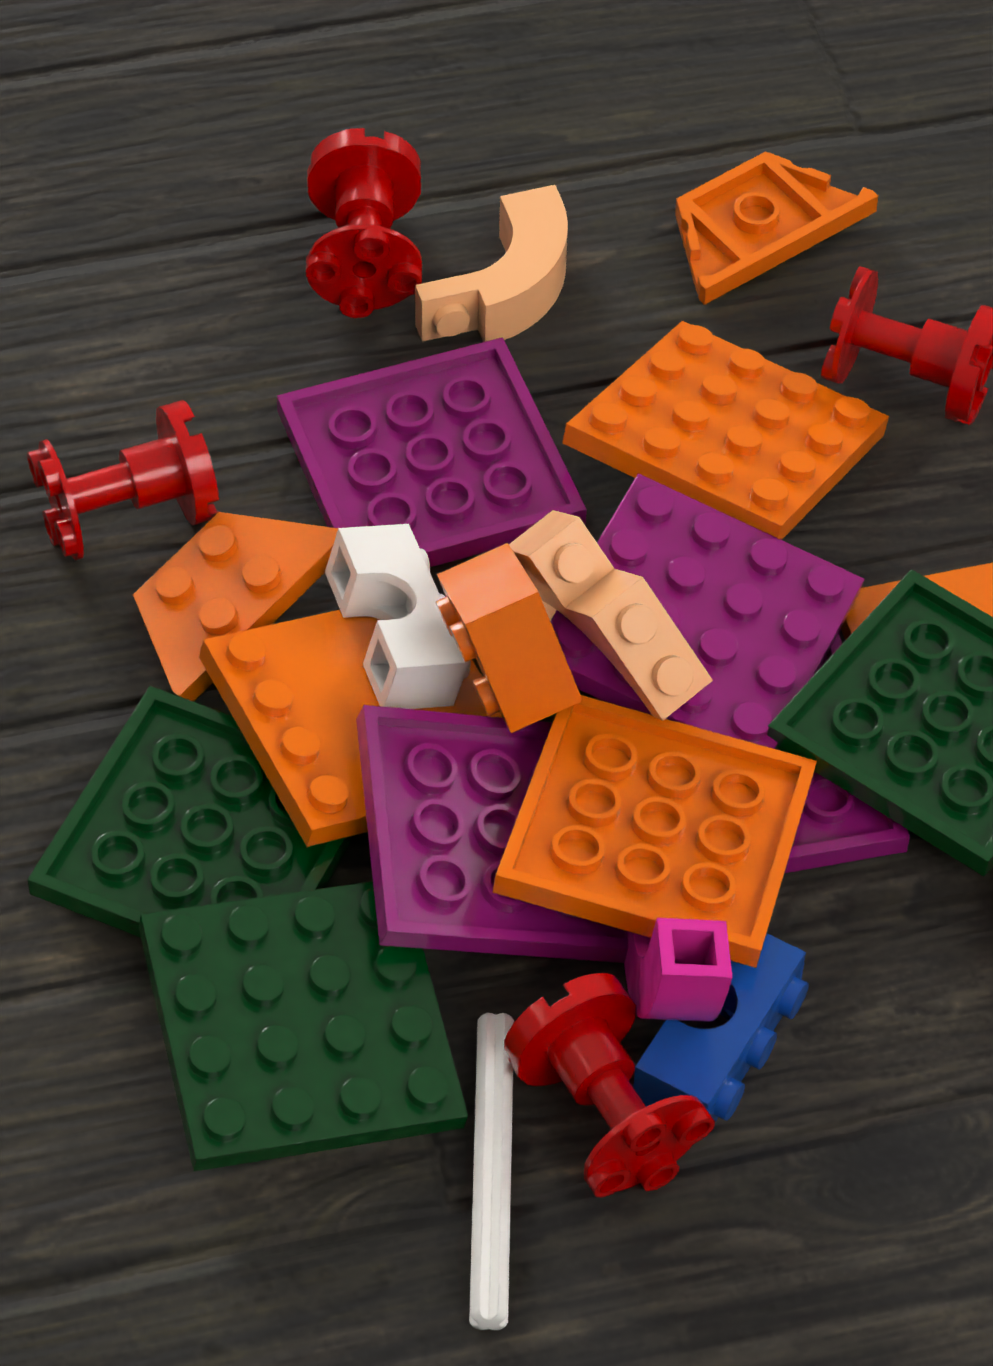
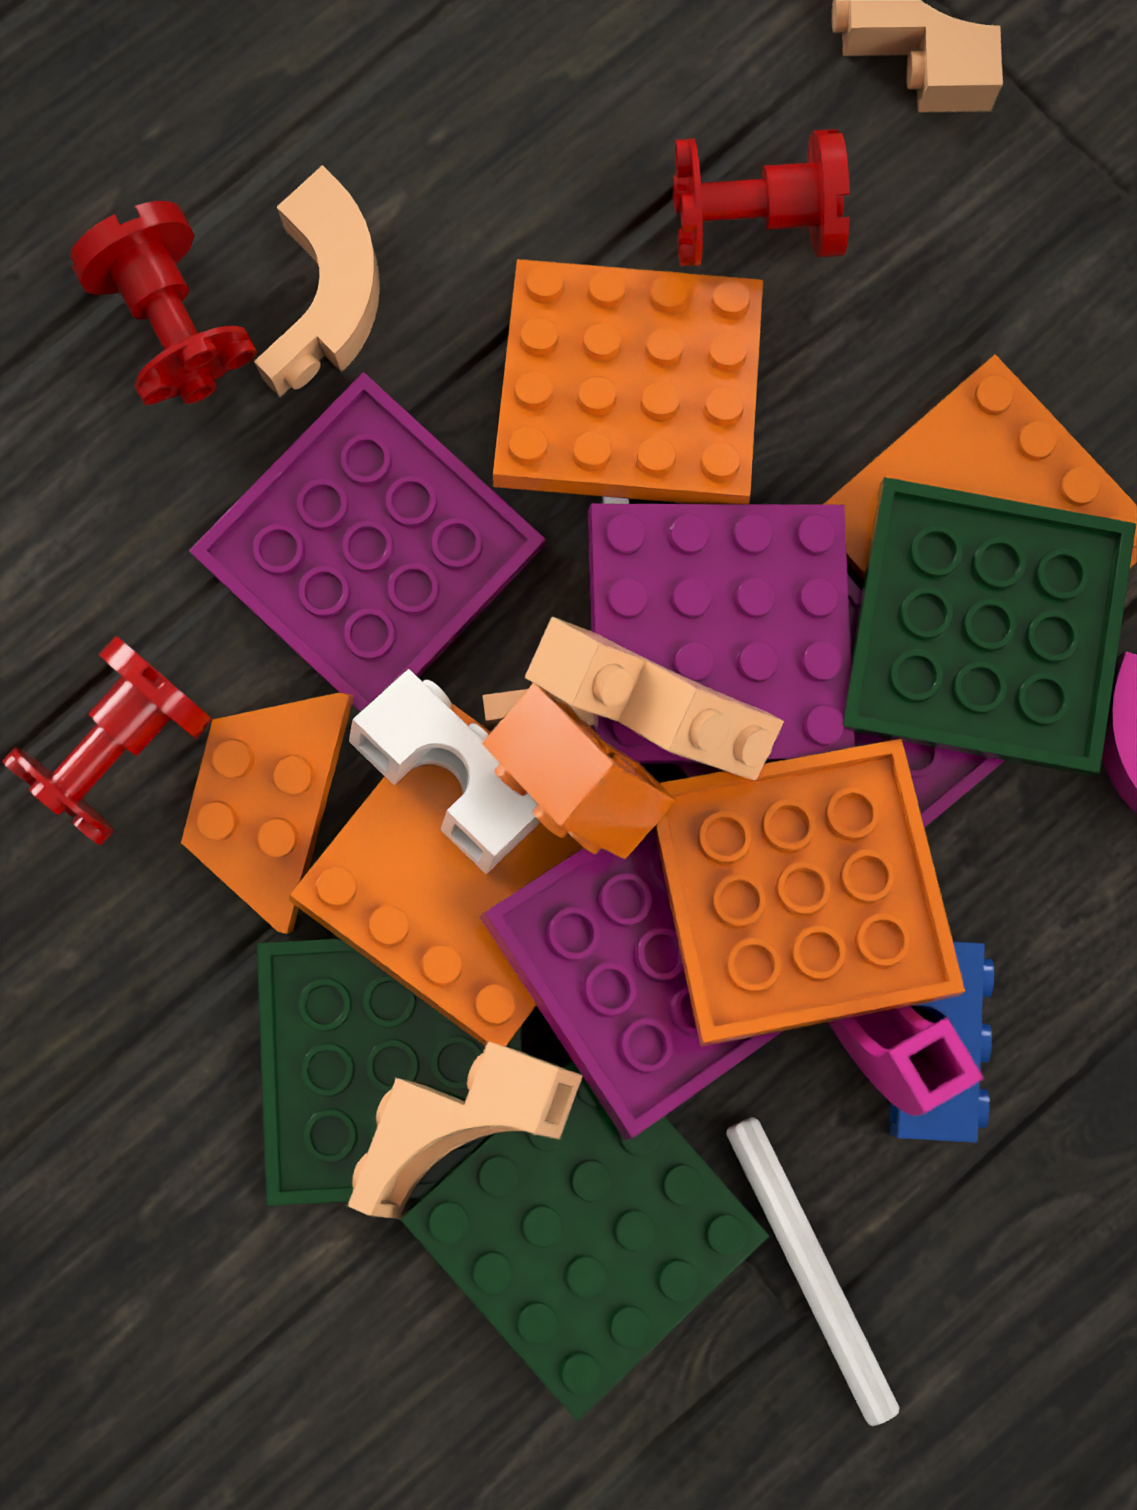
camera: 25 degrees left, 30 degrees up
red piece [504,973,715,1198] -> none
orange wing [675,151,879,305] -> none
none -> light nougat arch [348,1041,582,1219]

